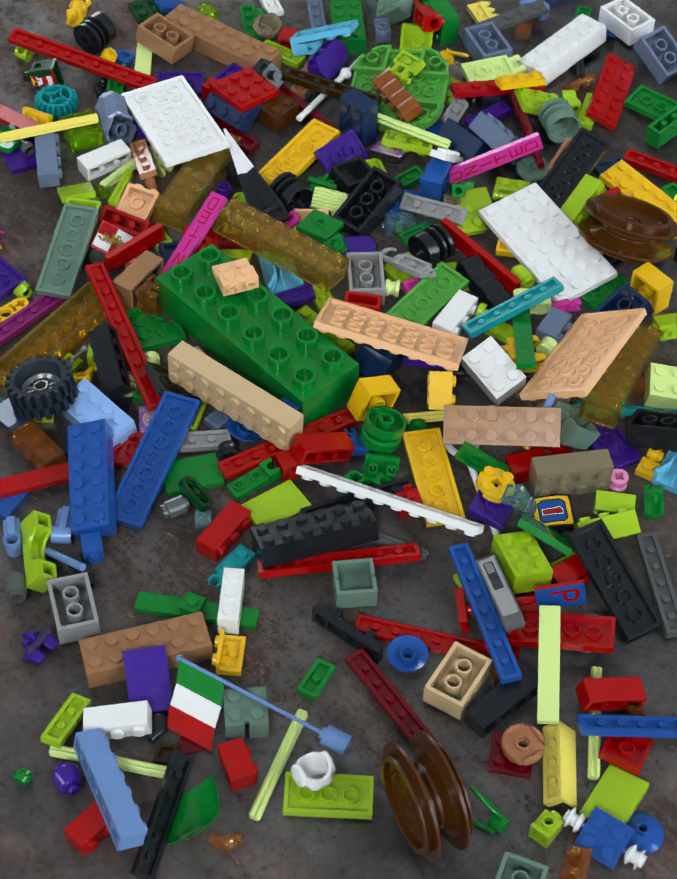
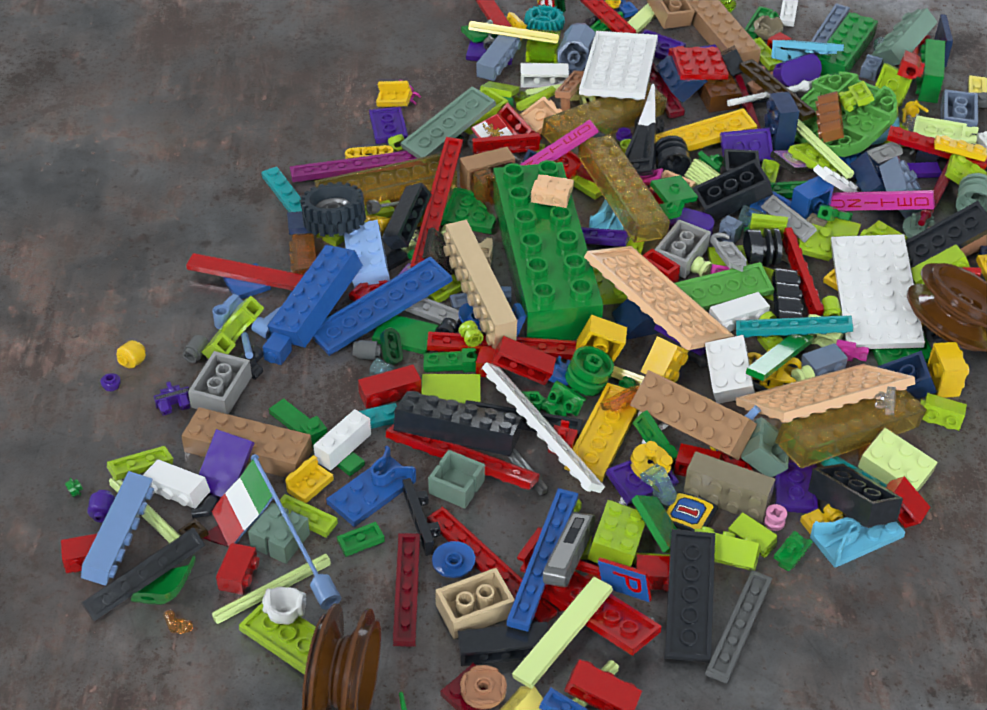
camera: 35 degrees right, 5 degrees down
none -> lime plate [280,494,338,538]
none -> blue plate [326,446,416,527]
none -> lime wheel [459,320,484,347]
none -> clear orange plate [600,385,640,412]
none -> sand blue brick [717,215,743,244]
none -> lime plate [749,213,788,238]
none -> clear tile [876,386,896,415]

